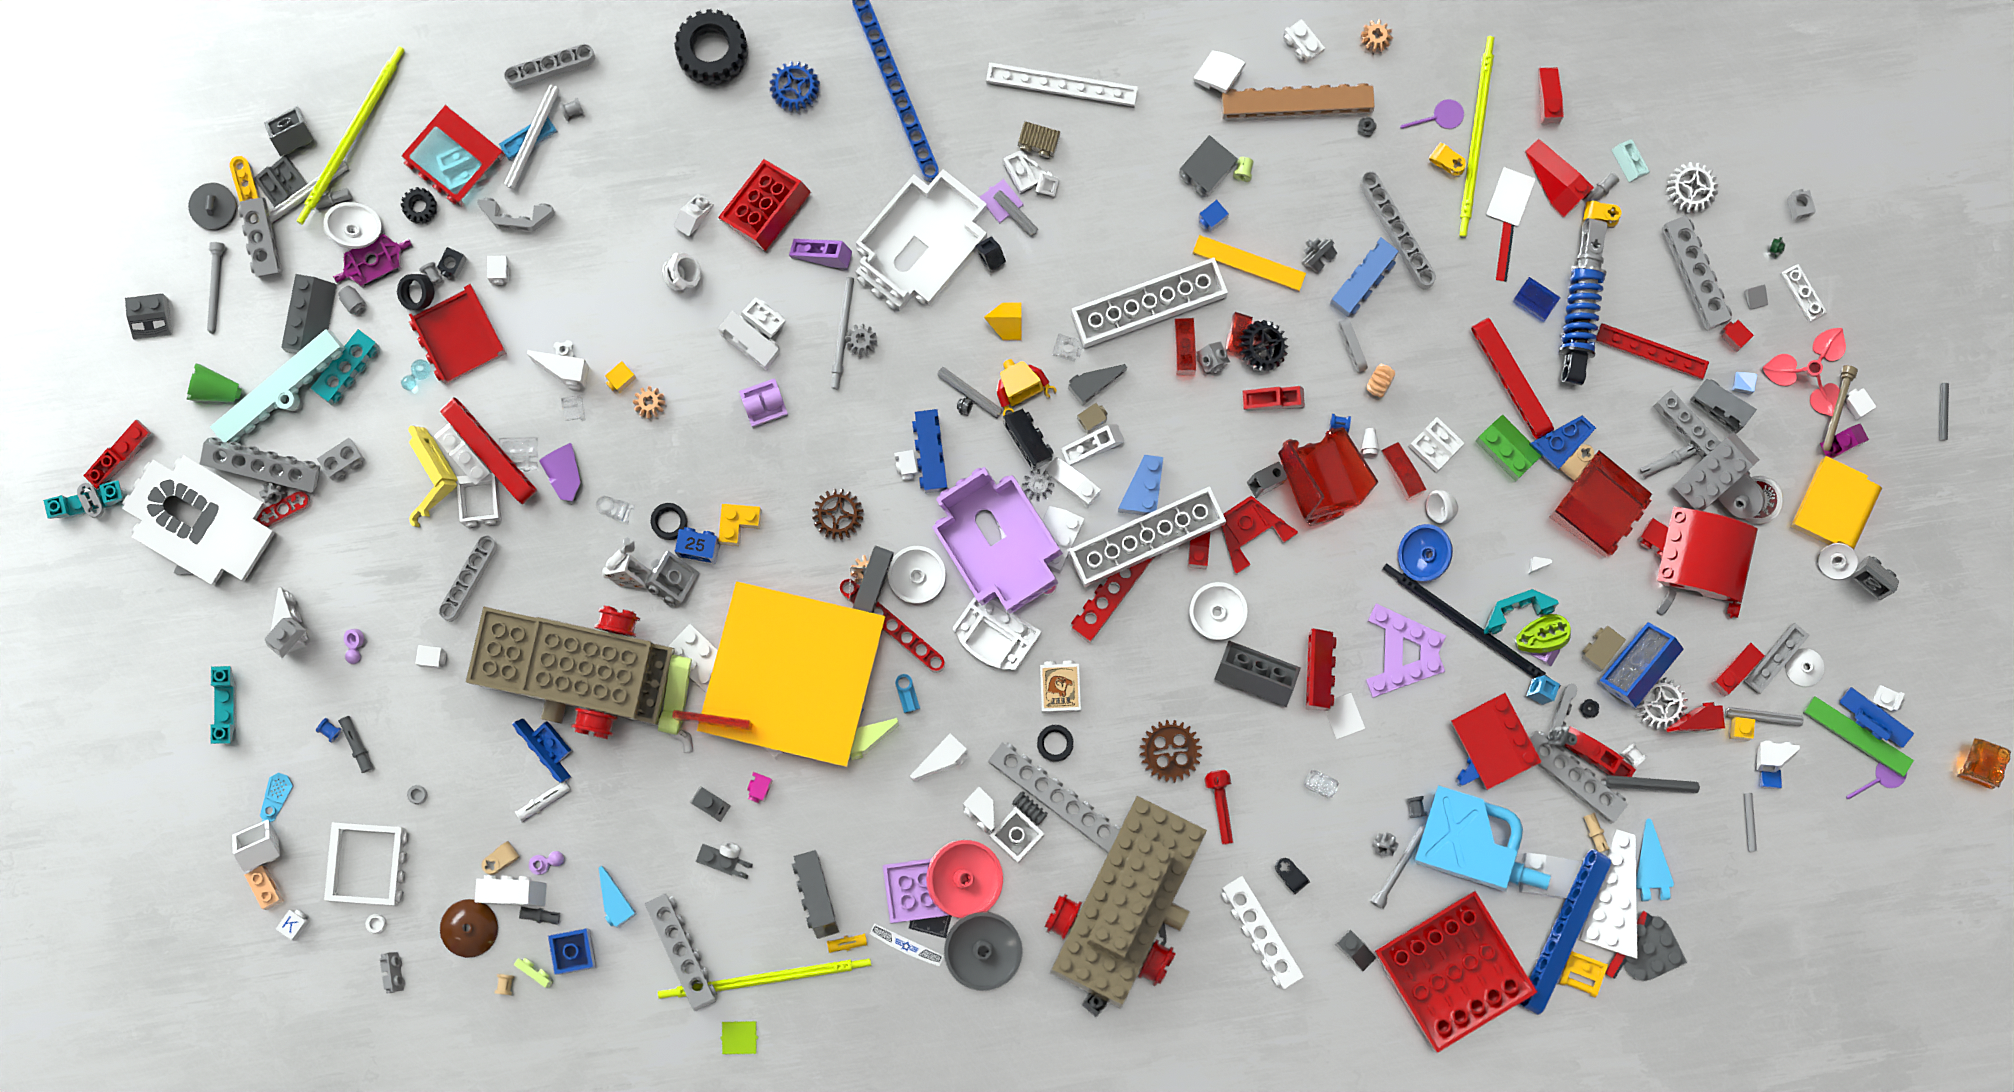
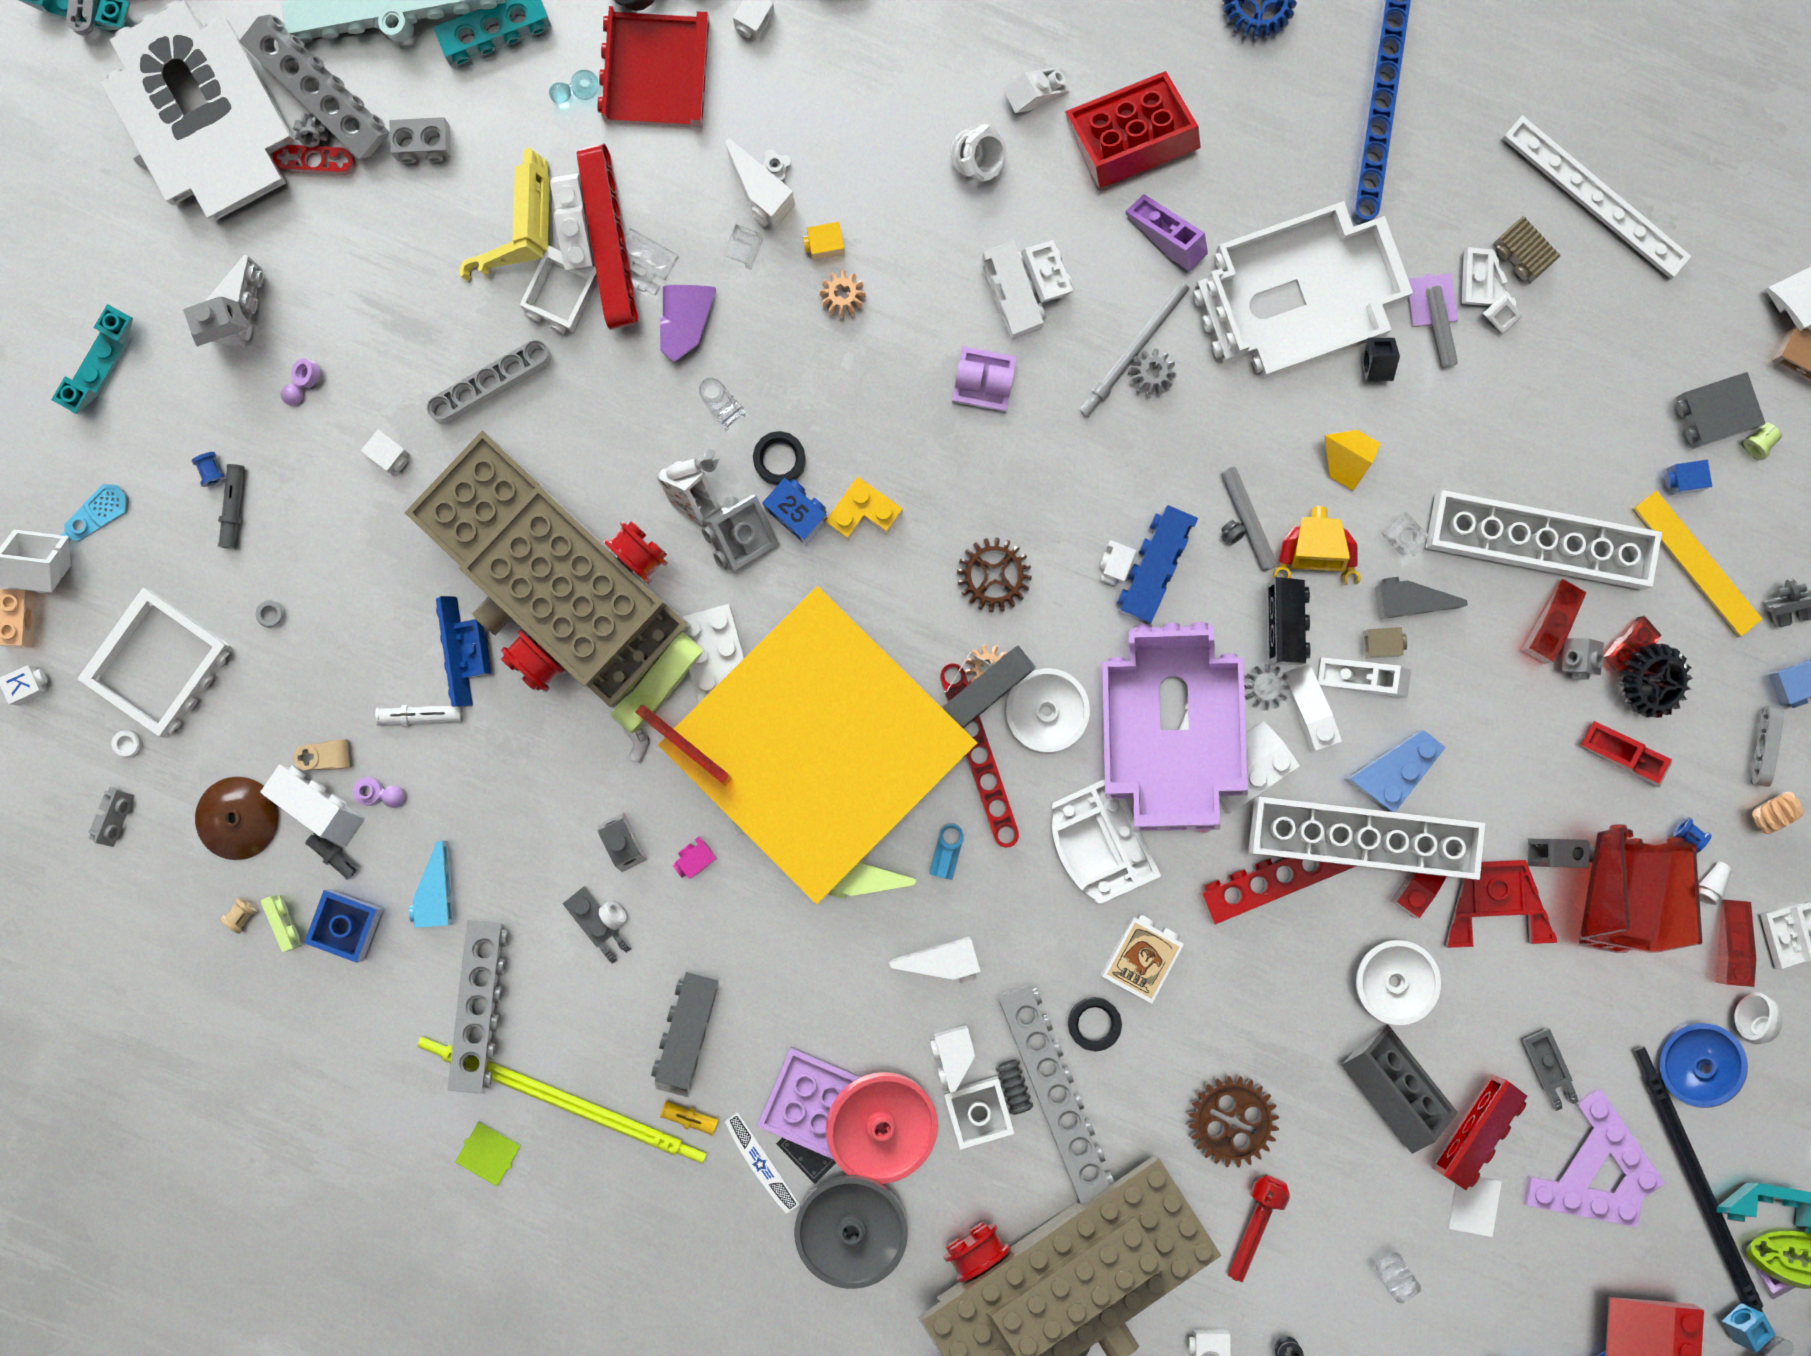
camera: 25 degrees right, 5 degrees up
none -> dark grey hinge [1522,1028,1578,1111]

